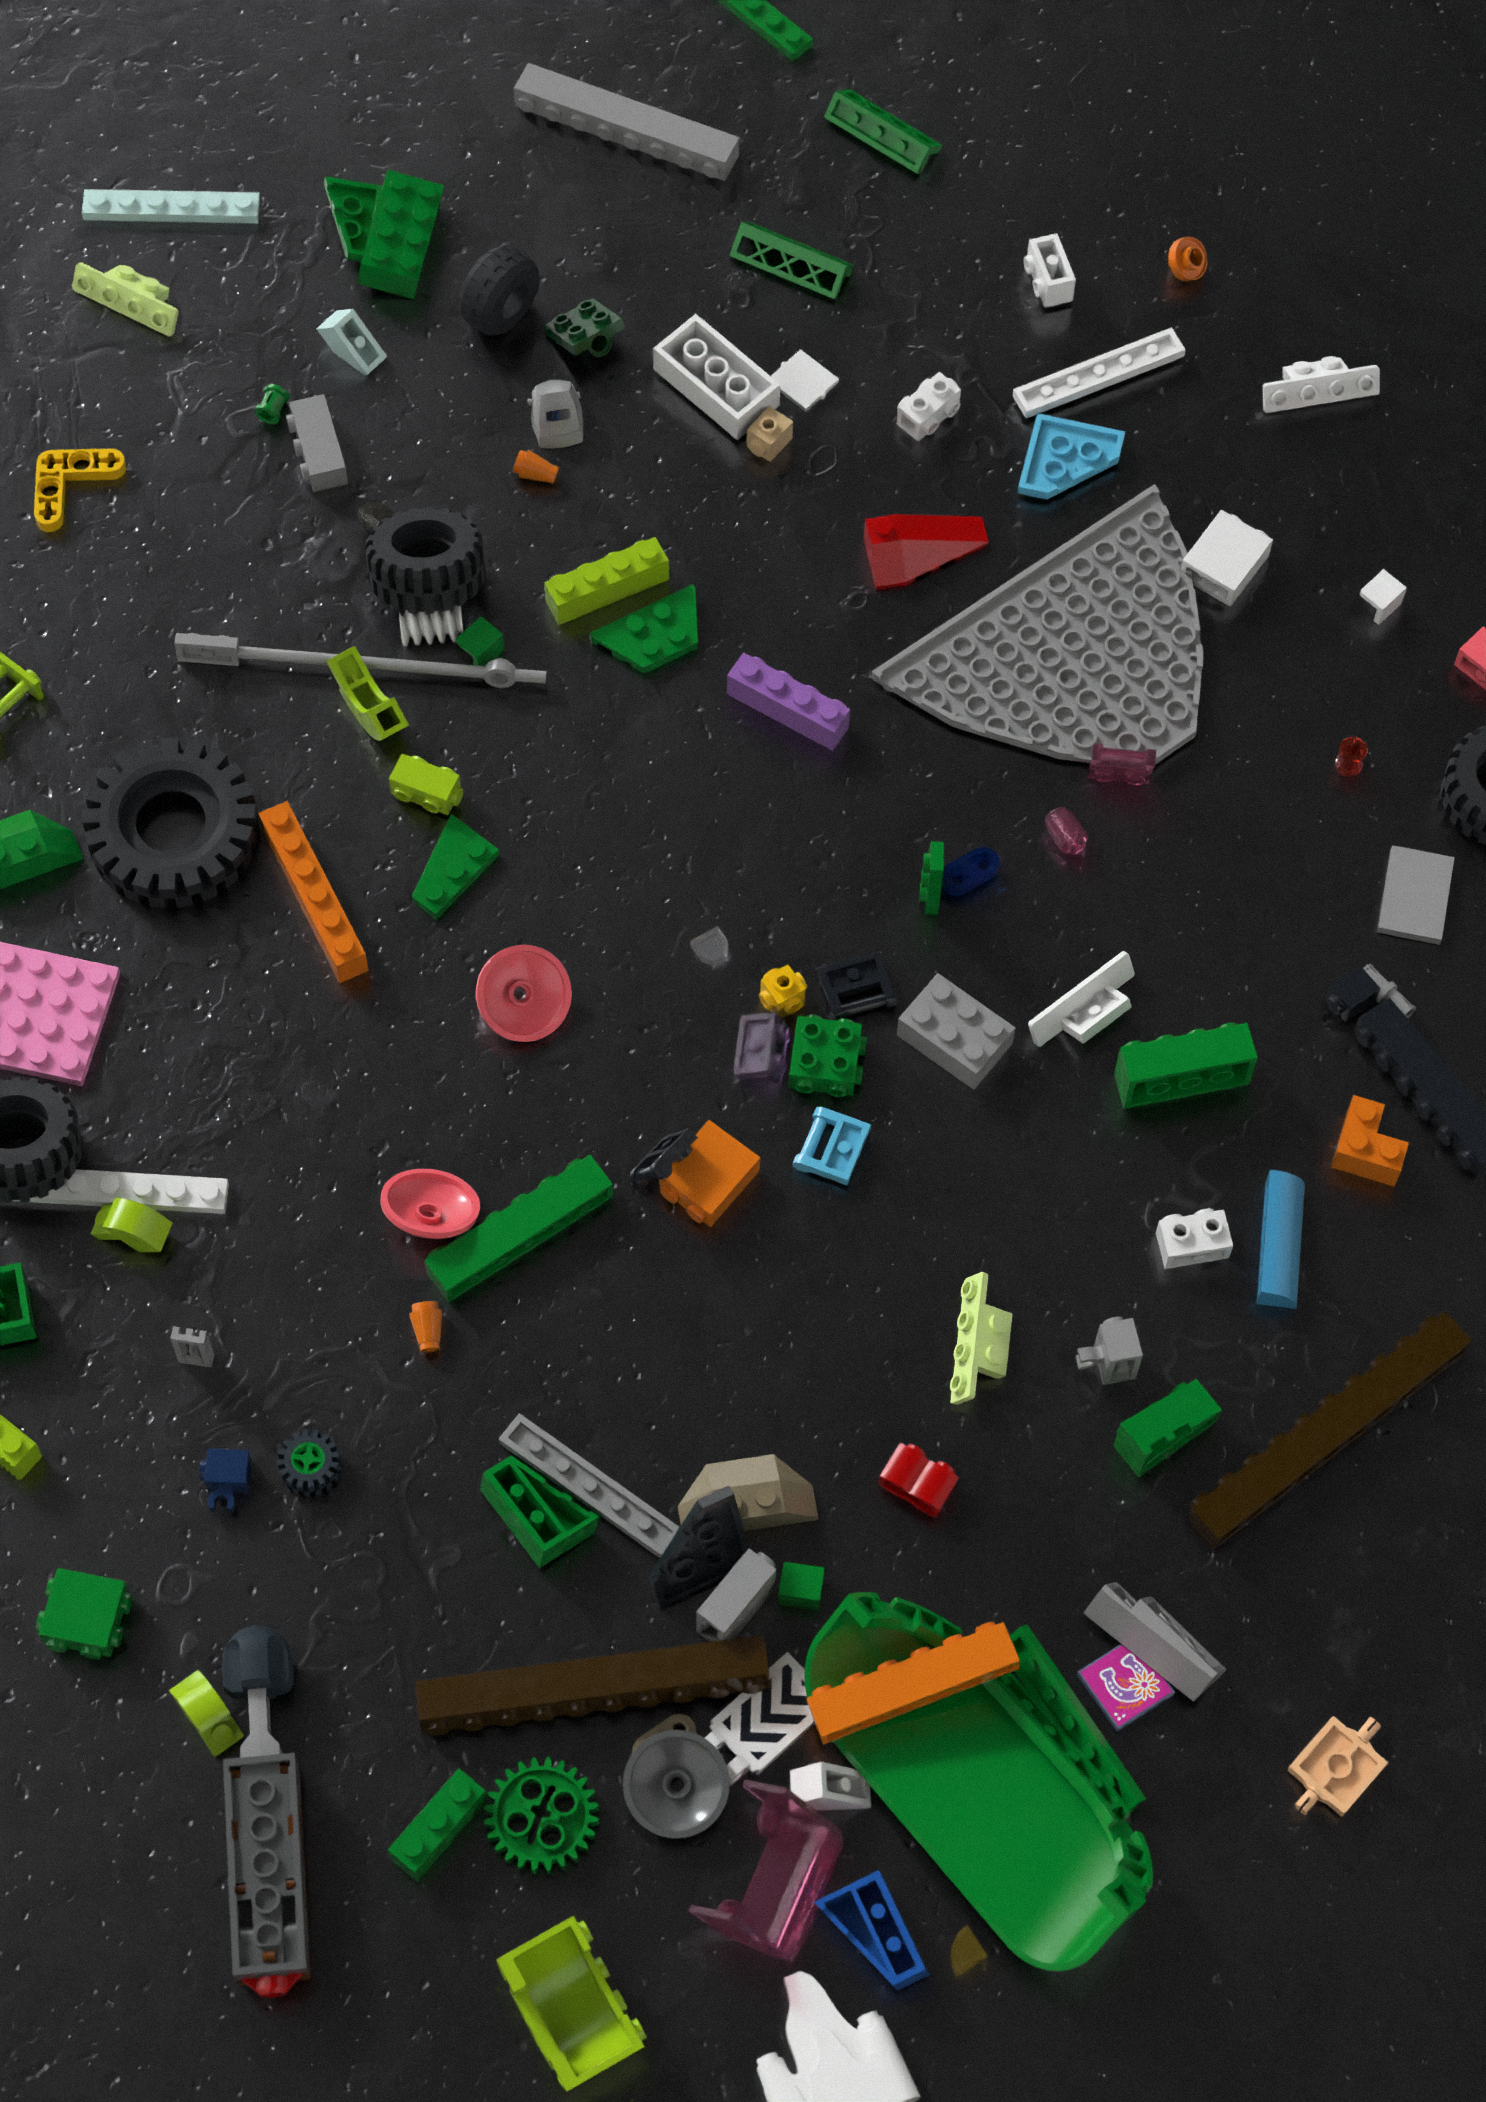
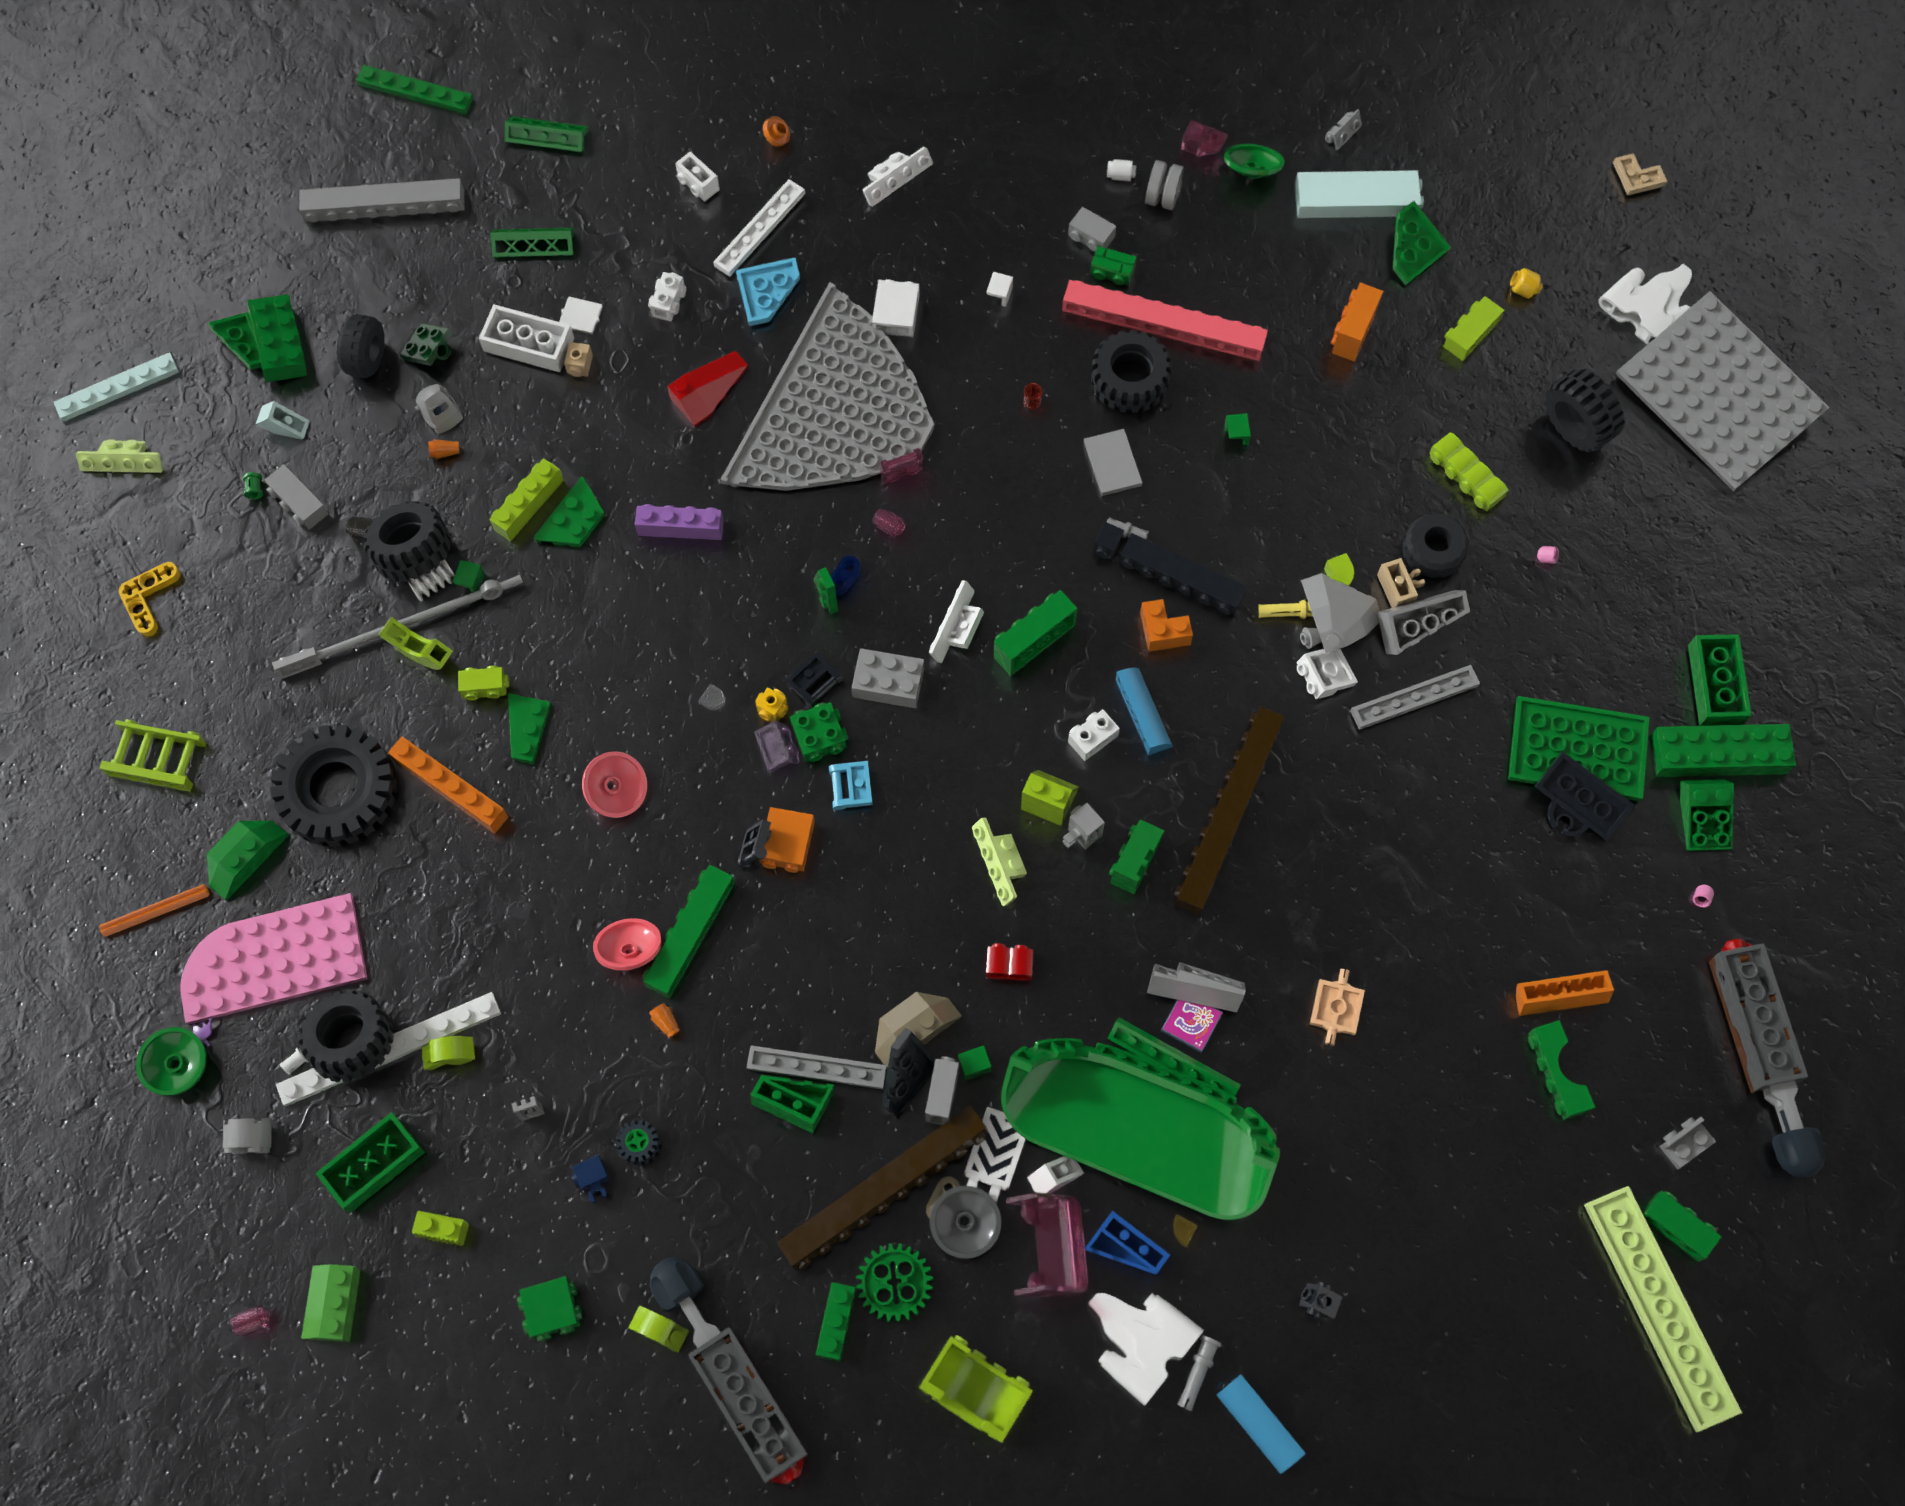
camera: 25 degrees left, 5 degrees up
orange brick [807,1621,1020,1745] -> none
none -> lime slope [1021,770,1079,826]

